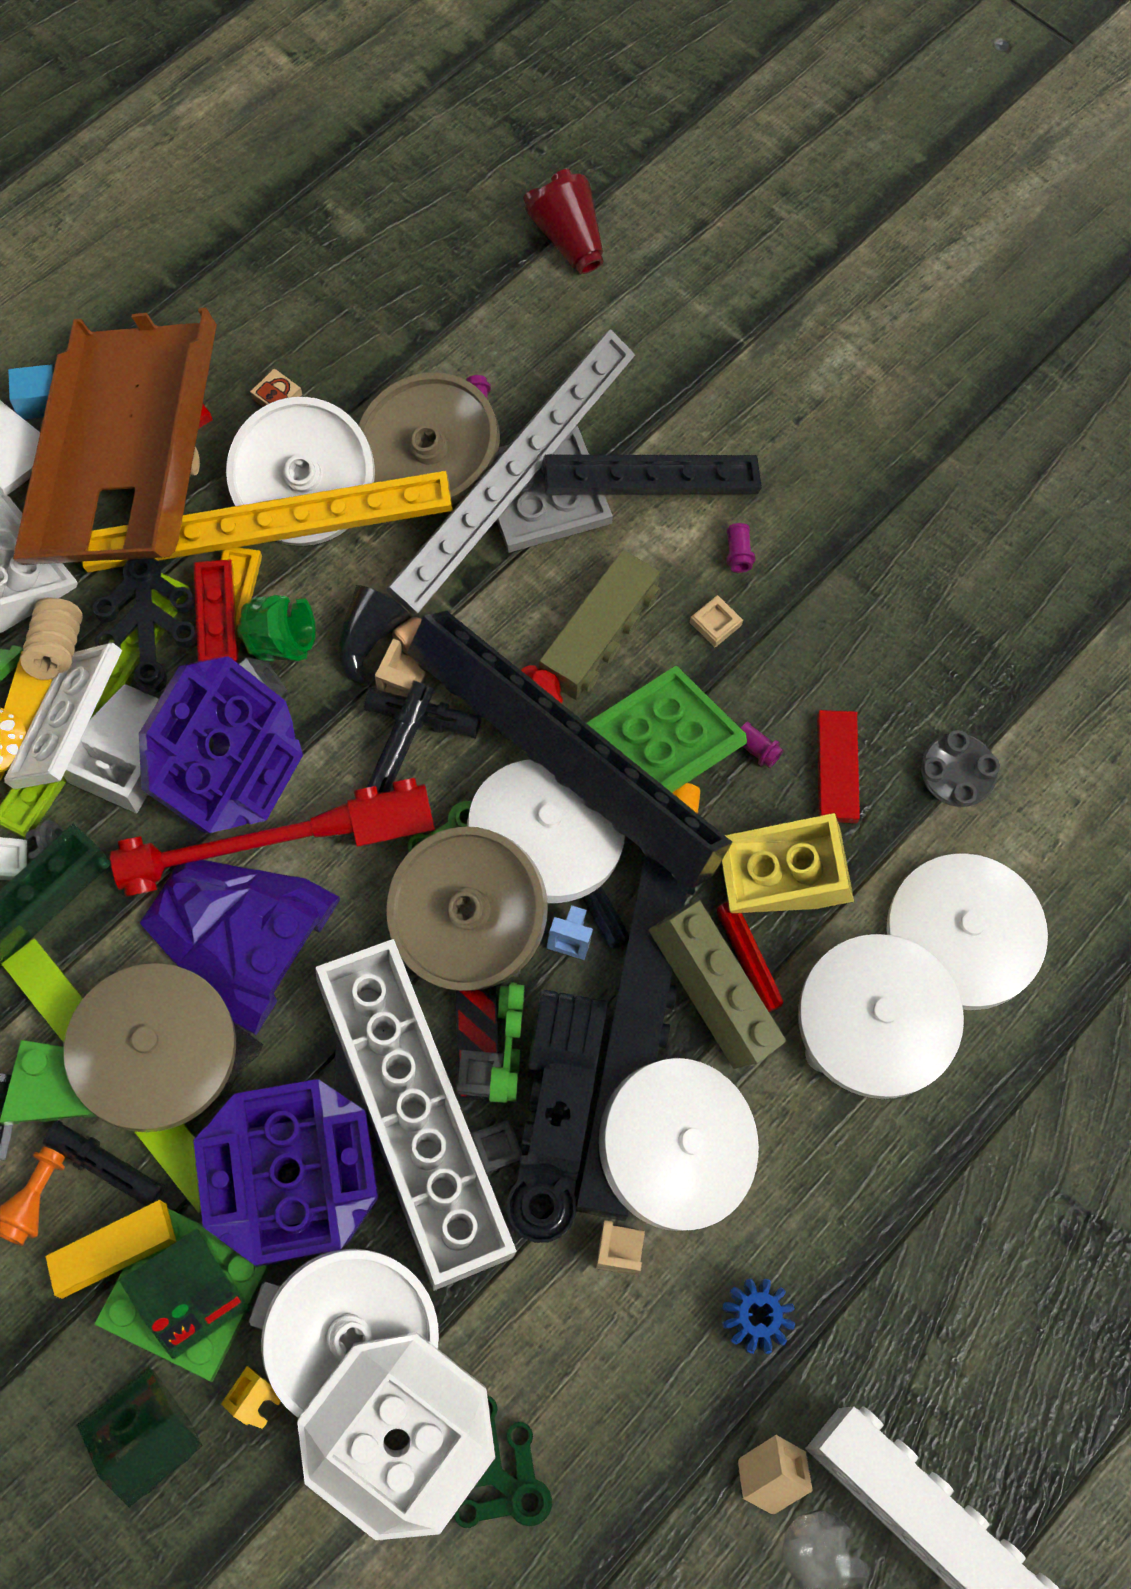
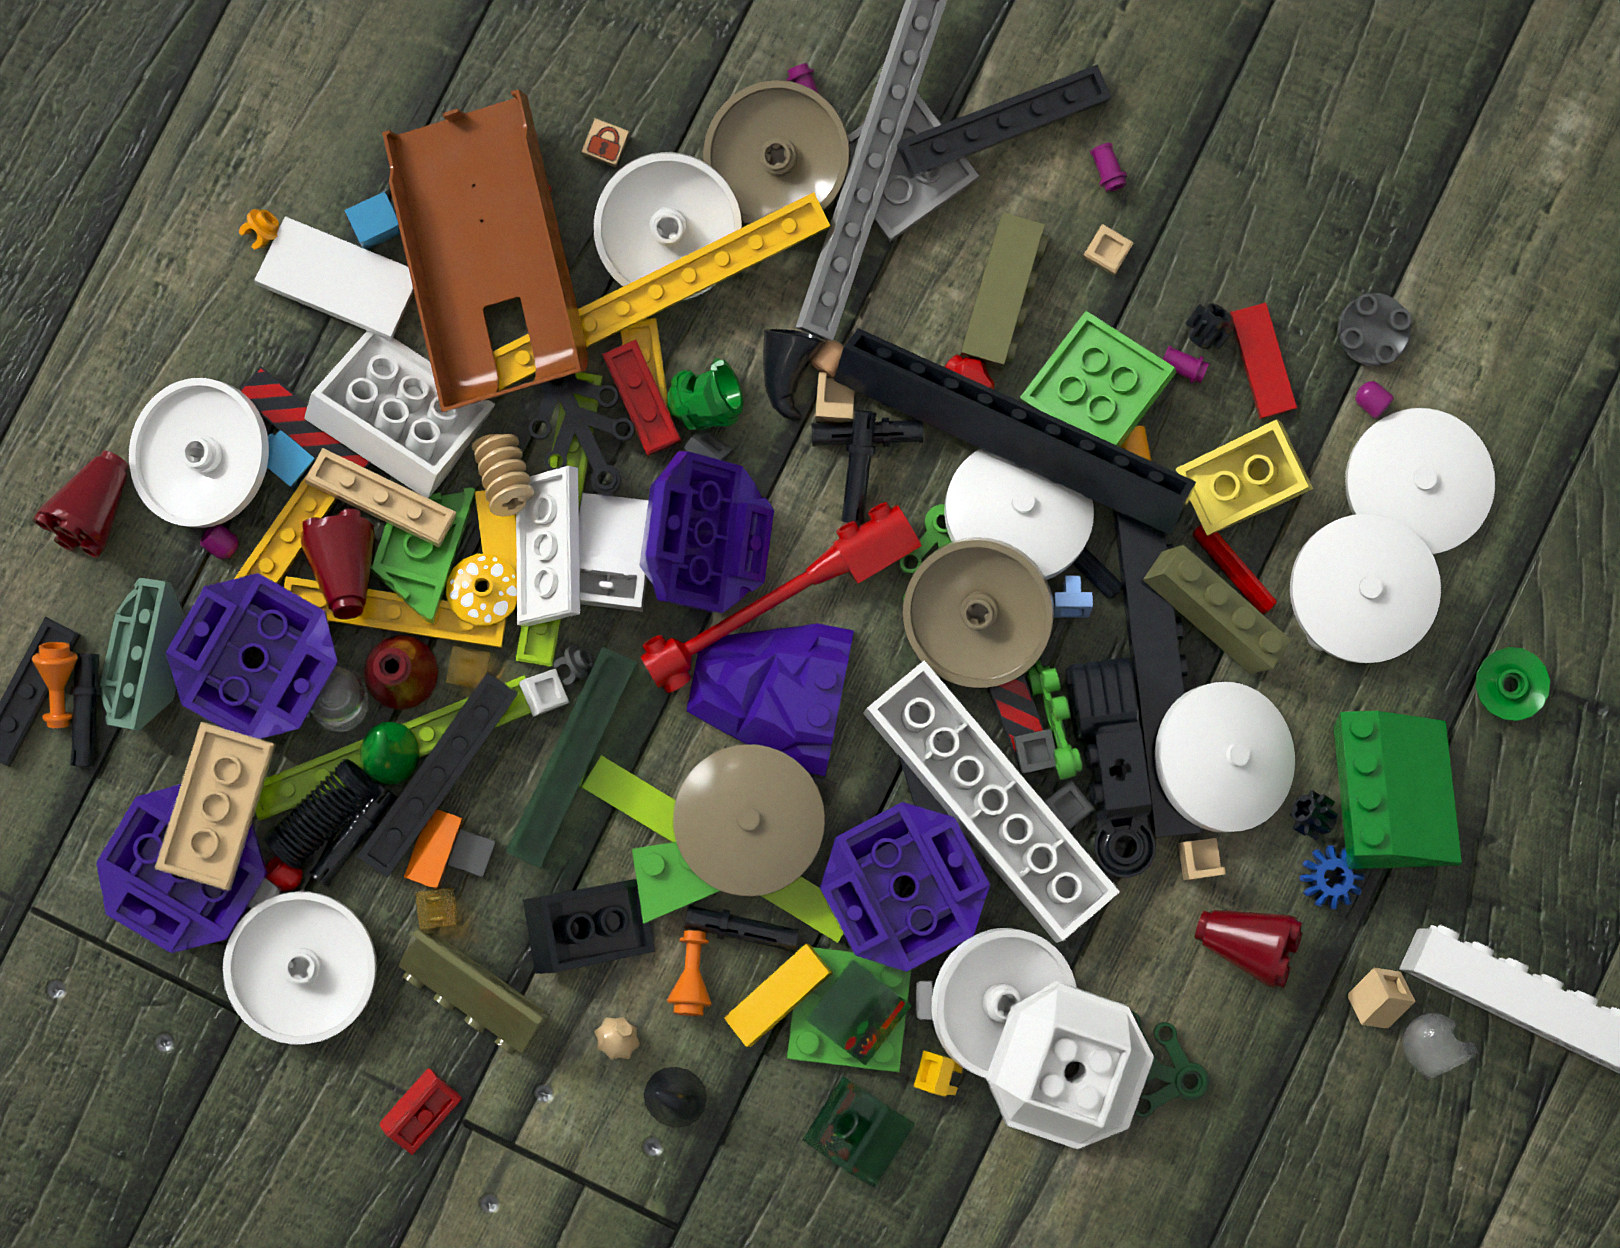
camera: 20 degrees left, 15 degrees up
none -> black gear [1185,303,1234,349]
none -> dark red cone [1195,910,1303,989]
none -> black gear [1290,790,1338,840]
none -> green slope [1334,711,1462,869]
none -> magenta piece [1355,381,1394,419]
none -> green dish [1475,647,1550,721]

